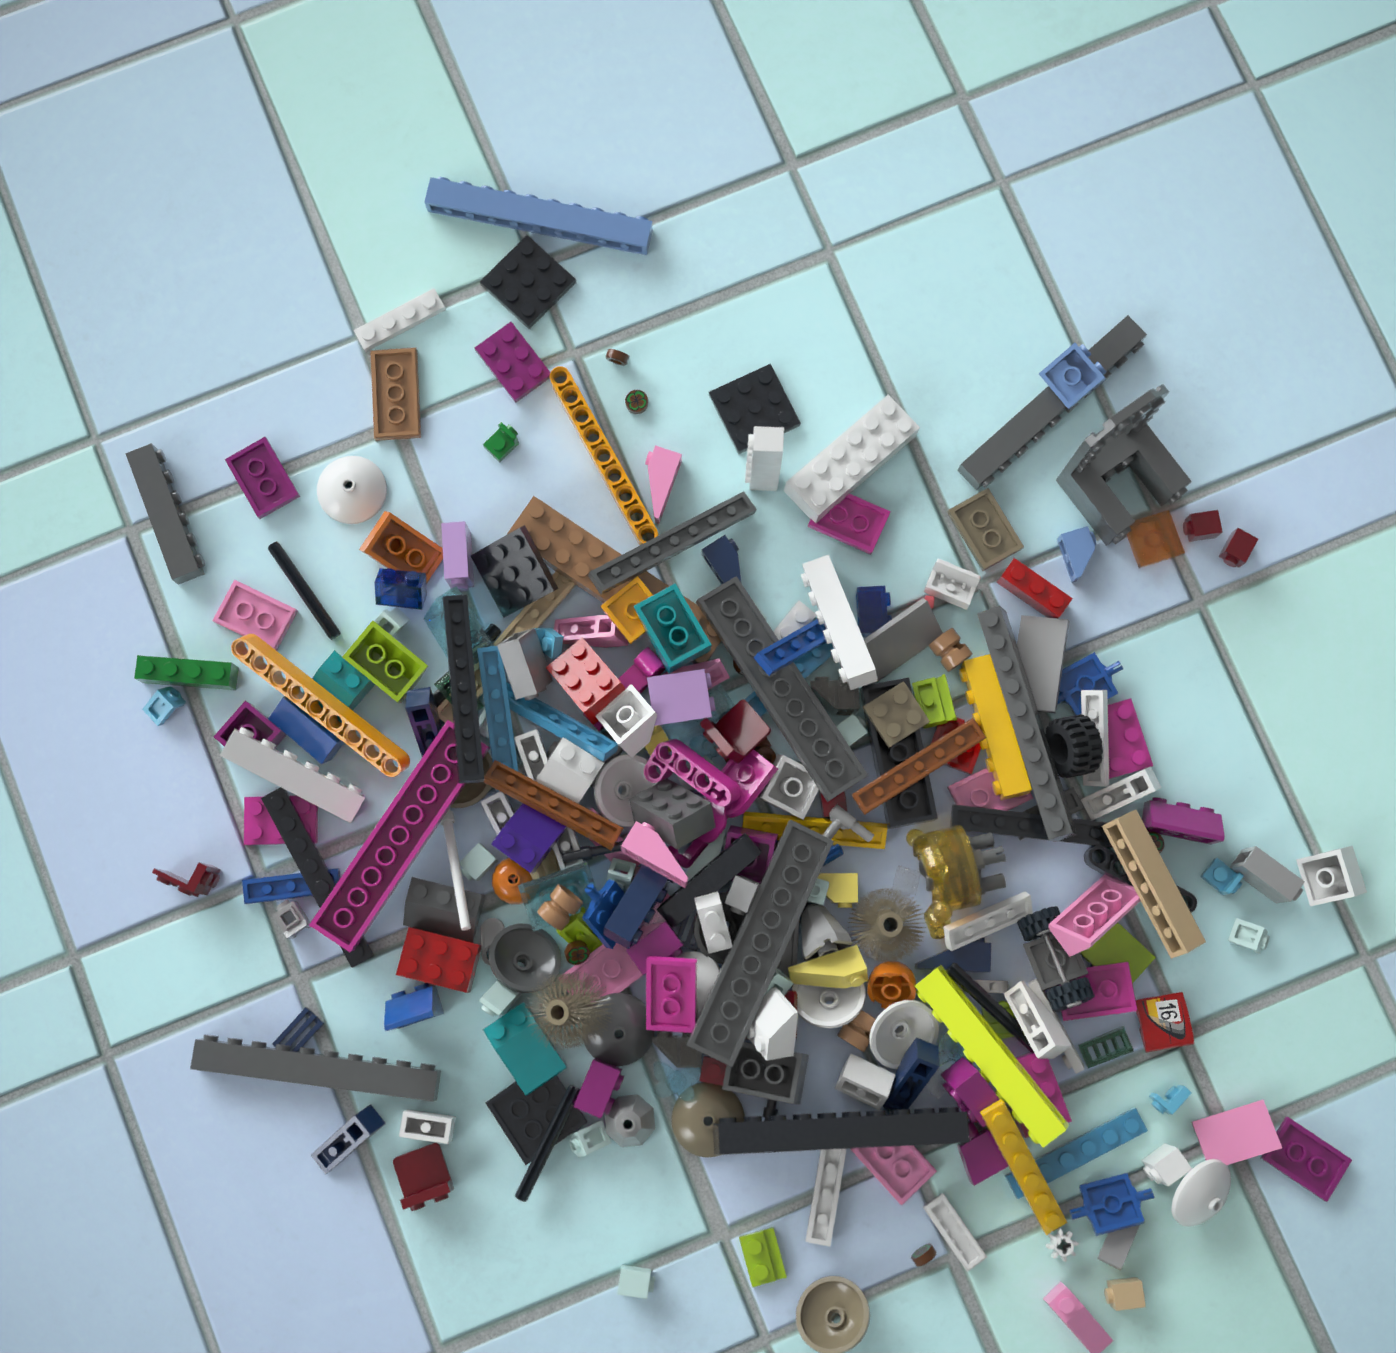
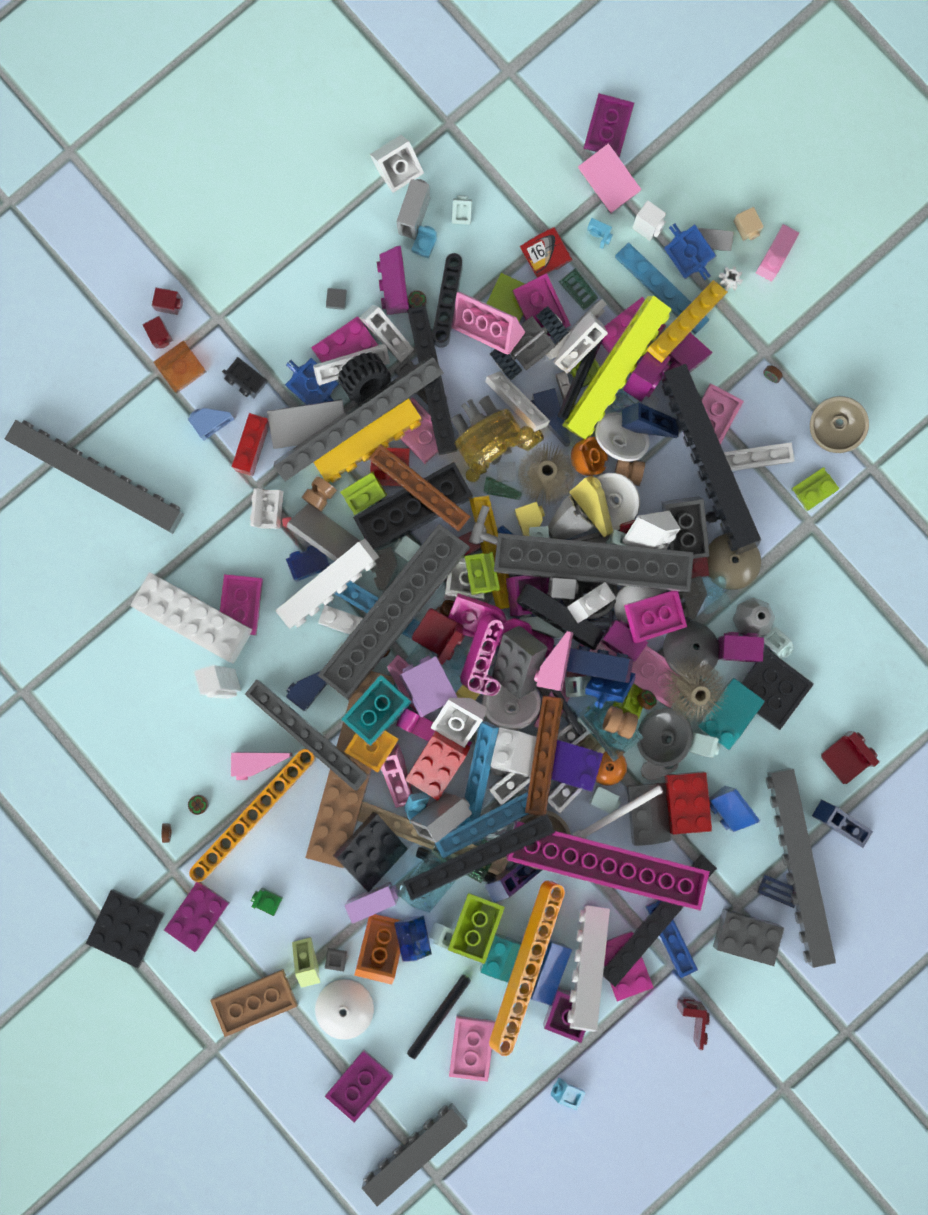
camera: 105 degrees left, 5 degrees up
green brick [134,655,239,690] -> none
light grey window [272,900,311,939] -> none
white plate [353,288,446,352] -> none
white brick [399,1109,456,1144] -> none
medium blue brick [424,177,653,255] -> none
black axle [515,1085,580,1202] -> none
light aqua brick [617,1265,655,1299] -> none
black plate [709,363,801,455] -> none
blue plate [754,619,826,676] -> none
white brick [835,1054,895,1110] -> none
dark tan plate [863,681,930,748] -> none
white plate [923,1193,987,1272] -> none
dark tan plate [947,488,1024,571] -> none
medium blue plate [1039,343,1107,409] -> none
dark grey bracket [1056,384,1192,546] -> none
tan brick [1102,809,1206,959] -> none
white dish [1172,1159,1231,1227] -> none
none -> black bracket [222,357,268,399]
none -> yellowish green slope [292,937,320,988]
none -> dark grey tile [325,948,347,972]
none -> dark grey tile [326,288,347,310]
none -> lime plate [464,552,500,595]
none -> clear green slope [483,476,522,500]
none -> dark grey brick [713,909,784,966]

